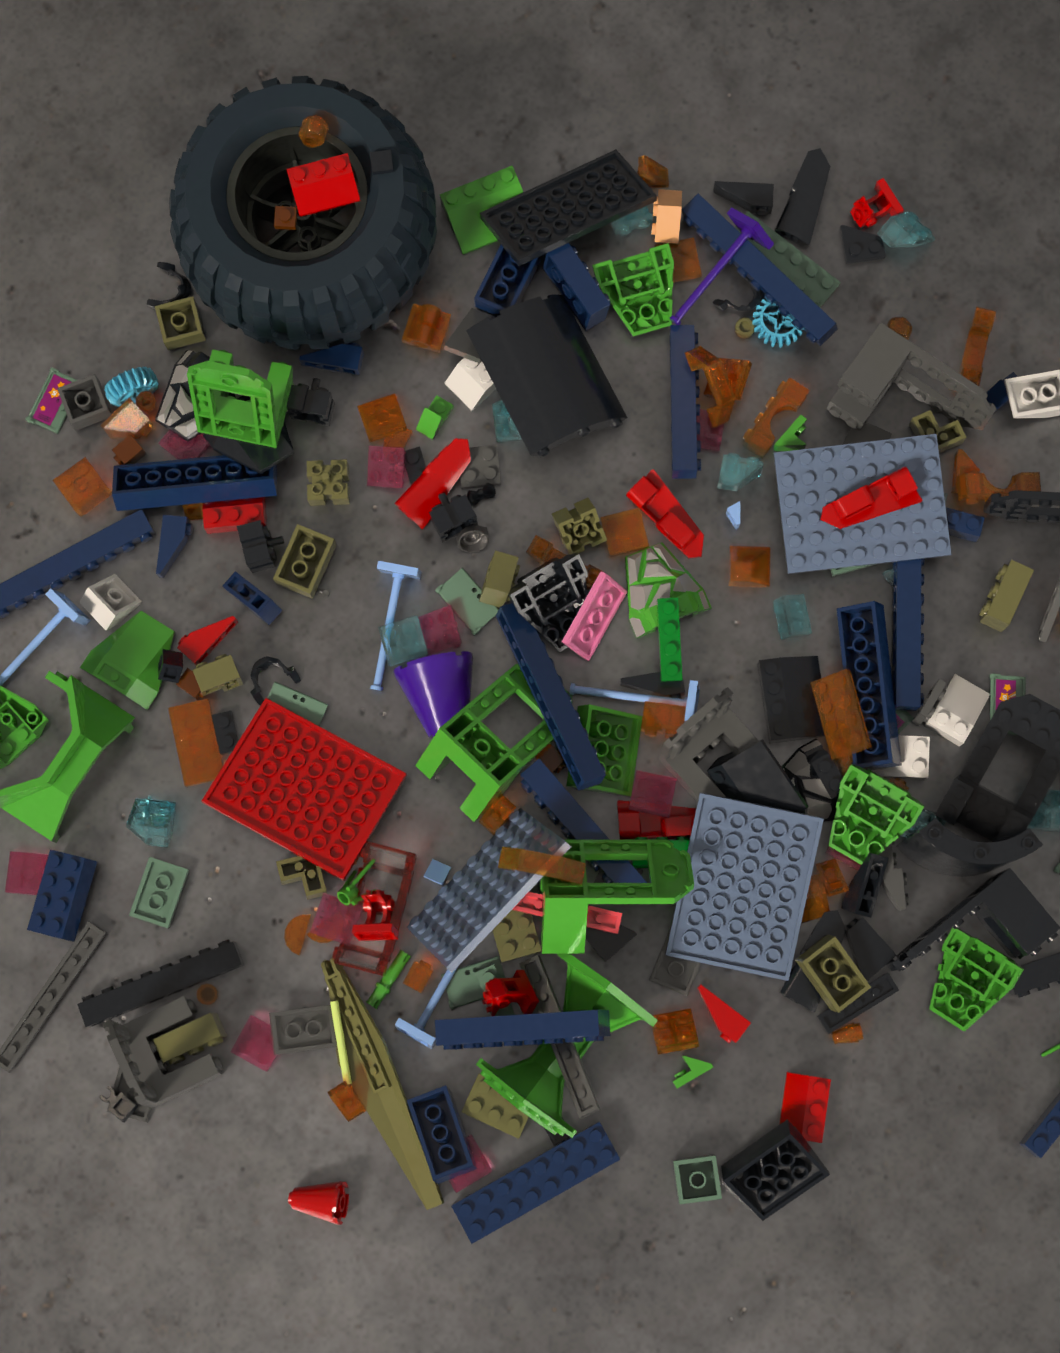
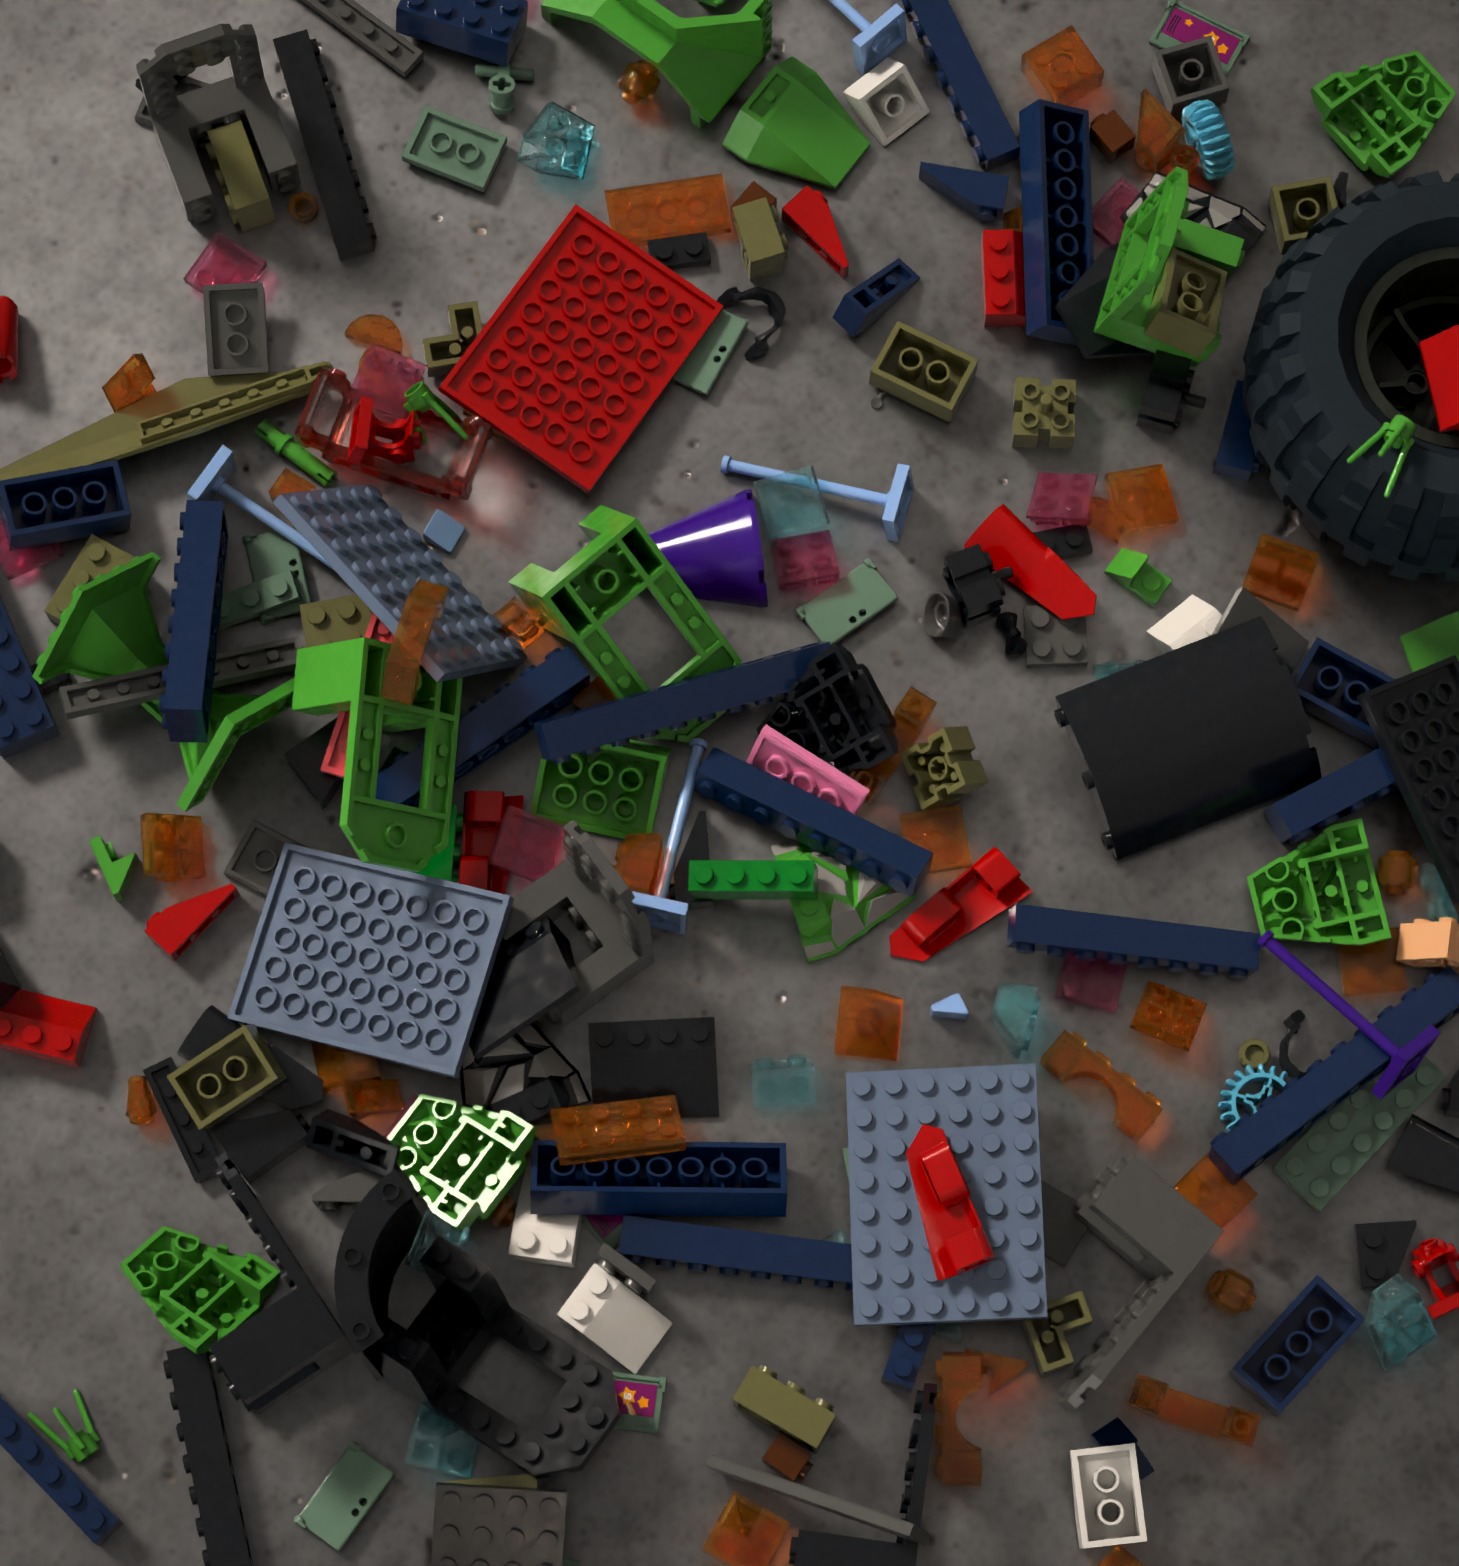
camera: 90 degrees right, 5 degrees down
black brick [158,649,183,683] -> none
black brick [237,520,284,573] -> none
reddish brown plate [274,206,297,230] -> none
yellowish green bar [330,1000,352,1085] -> none
olive brick [479,550,520,607] -> none
red tile [482,970,539,1016] -> none
clear orange slope [685,346,736,428] -> none
bright green slope [773,415,807,452] -> none
none -> sand green piece [475,64,534,114]
none -> clear orange head [617,59,661,106]
none -> dark blue brick [694,747,933,897]
none -> reddish brown brick [762,1432,814,1482]
none -> olive slope [1144,248,1228,358]
none -> clear orange slope [1173,1152,1258,1229]
none -> dark blue brick [1228,1275,1366,1417]
none -> bright green wedge [1310,50,1456,178]
none -> bright green plant [1347,414,1417,498]
none -> clear orange head [1377,850,1419,895]

